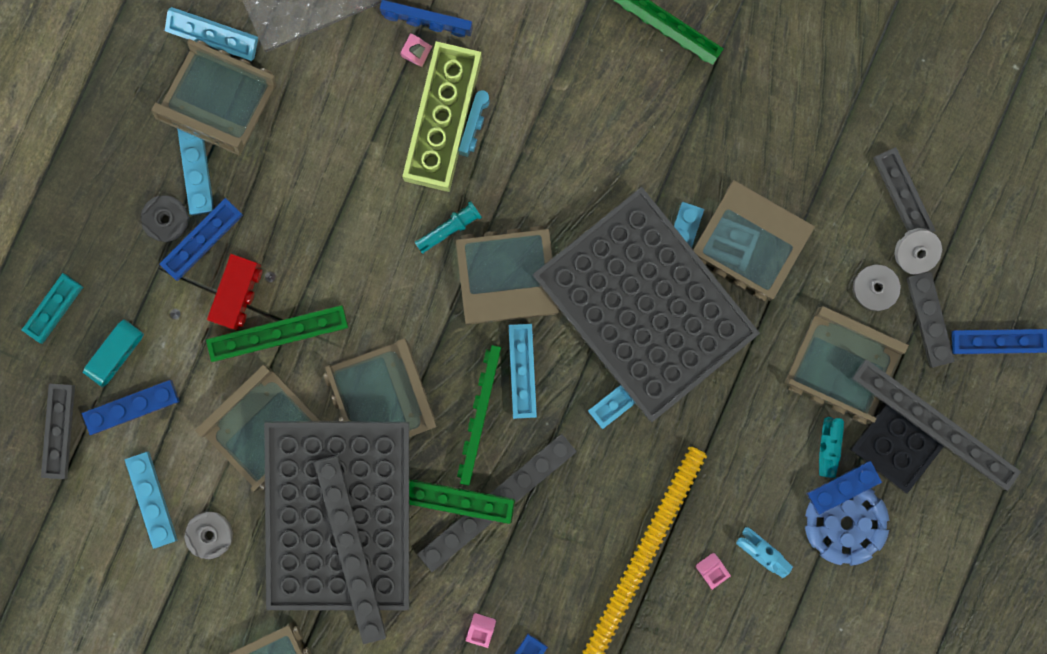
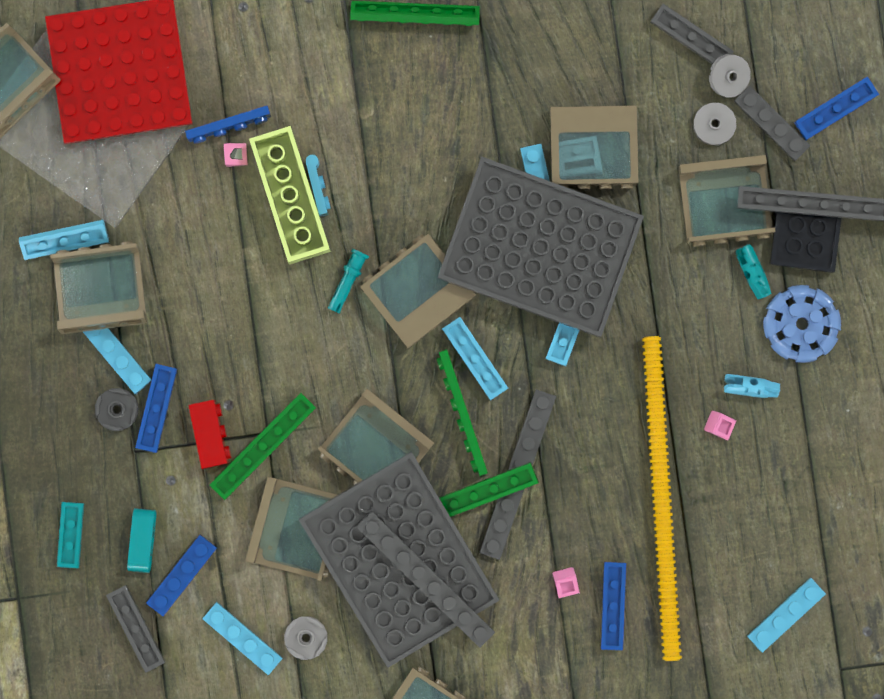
camera: 30 degrees left, 0 degrees up
blue plate [806,461,882,515] -> none

